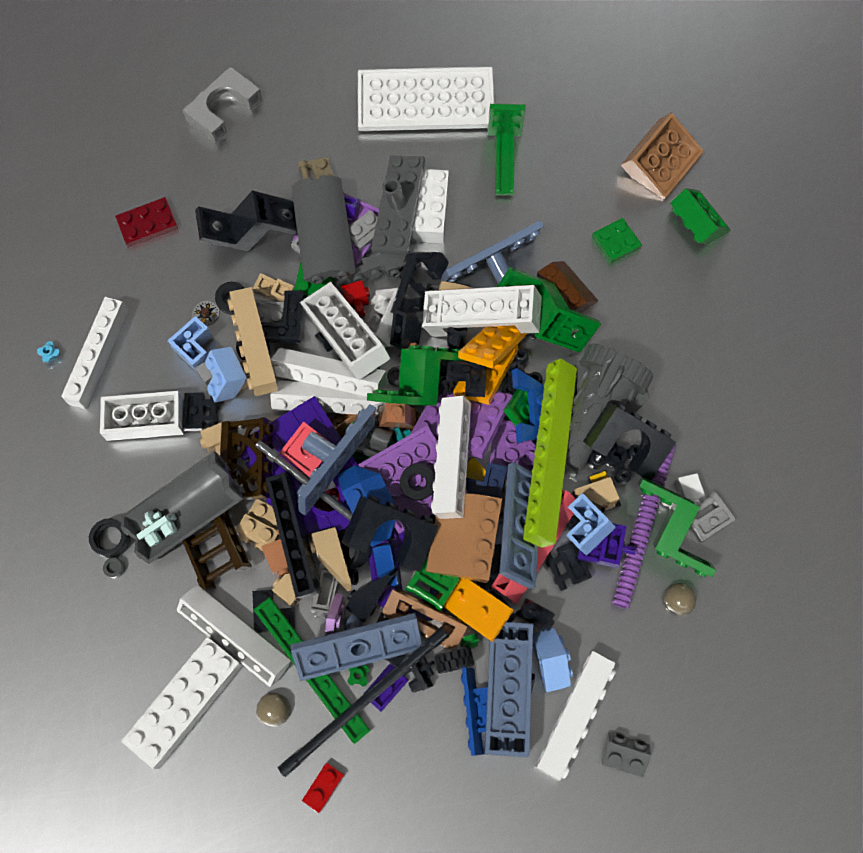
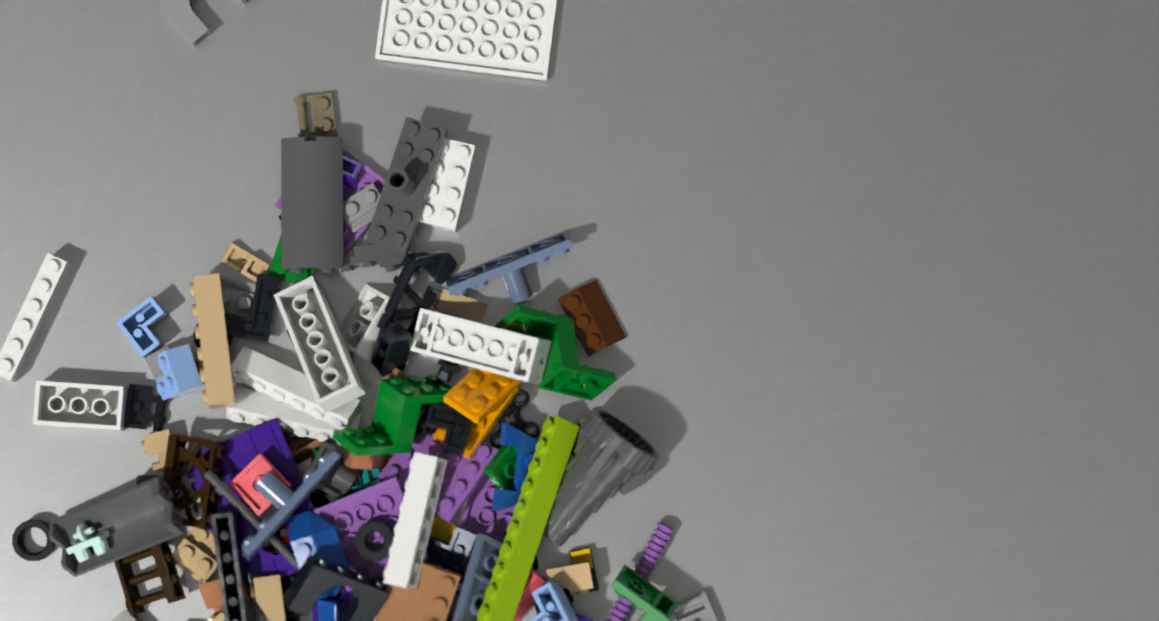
camera: 10 degrees right, 15 degrees up
dark grey tile [103,557,125,578] -> none
dark red plate [115,197,178,248] -> none
piece [192,301,220,326] -> none
black bracket [195,190,298,251] -> none
black tyre [215,281,245,314] -> none
red brick [341,280,371,317] -> none
dark grey tile [387,366,400,386] -> none
green bracket [488,104,525,196] -> none
black arch [583,401,676,480] -> none
black gear [588,440,640,485] -> none
green plate [592,218,642,264] -> none
medium nougat slope [621,112,704,199] -> none
white brick [662,473,705,510] -> none
green slope [670,188,731,244] -> none

